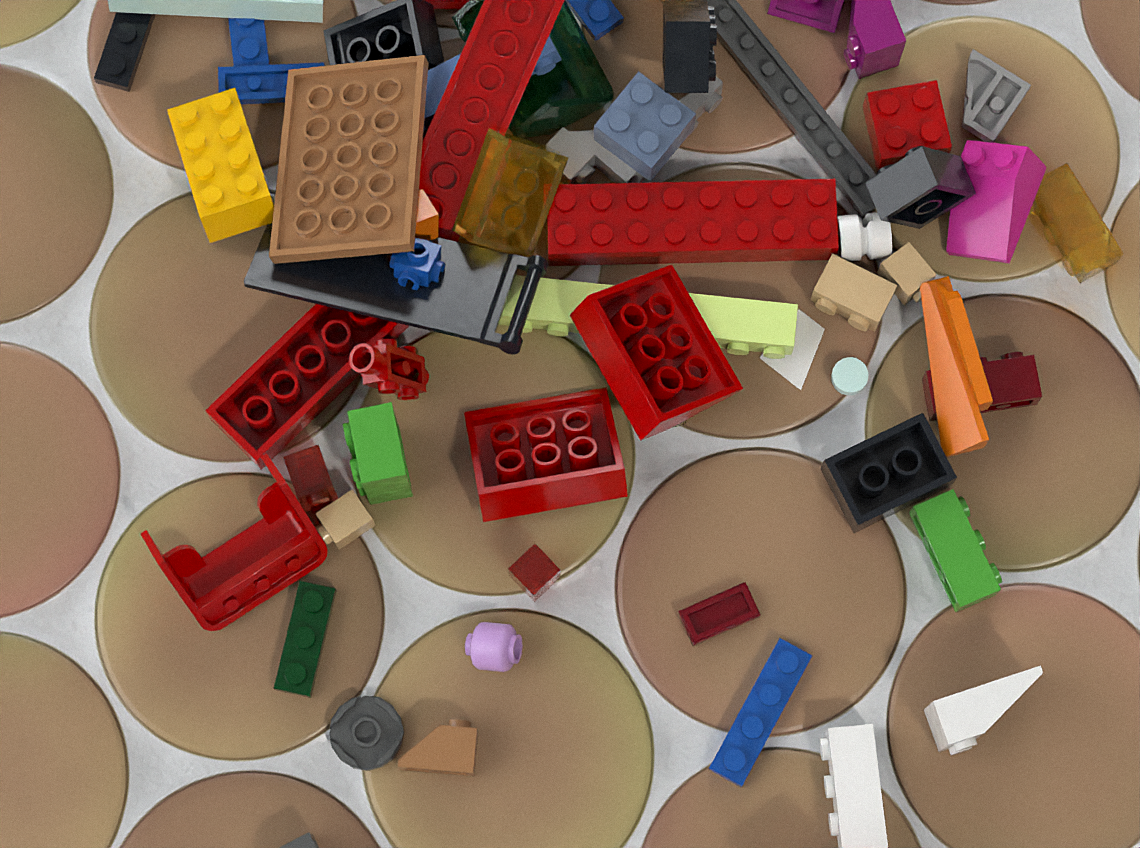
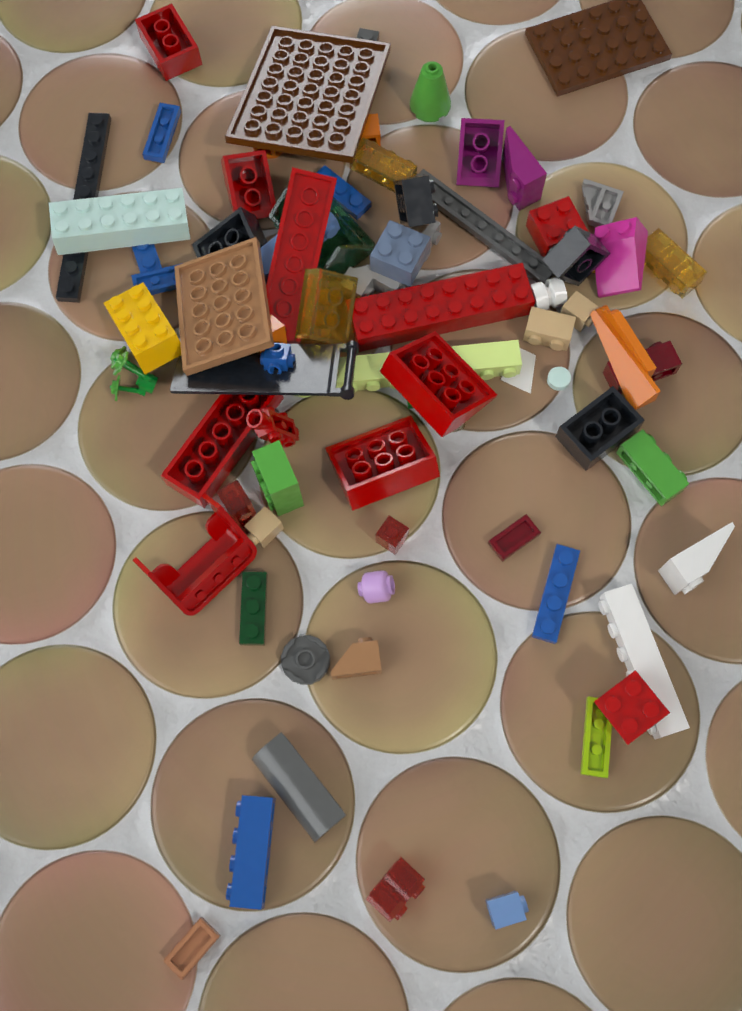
camera: 10 degrees left, 5 degrees down
none -> plant [110,346,159,401]

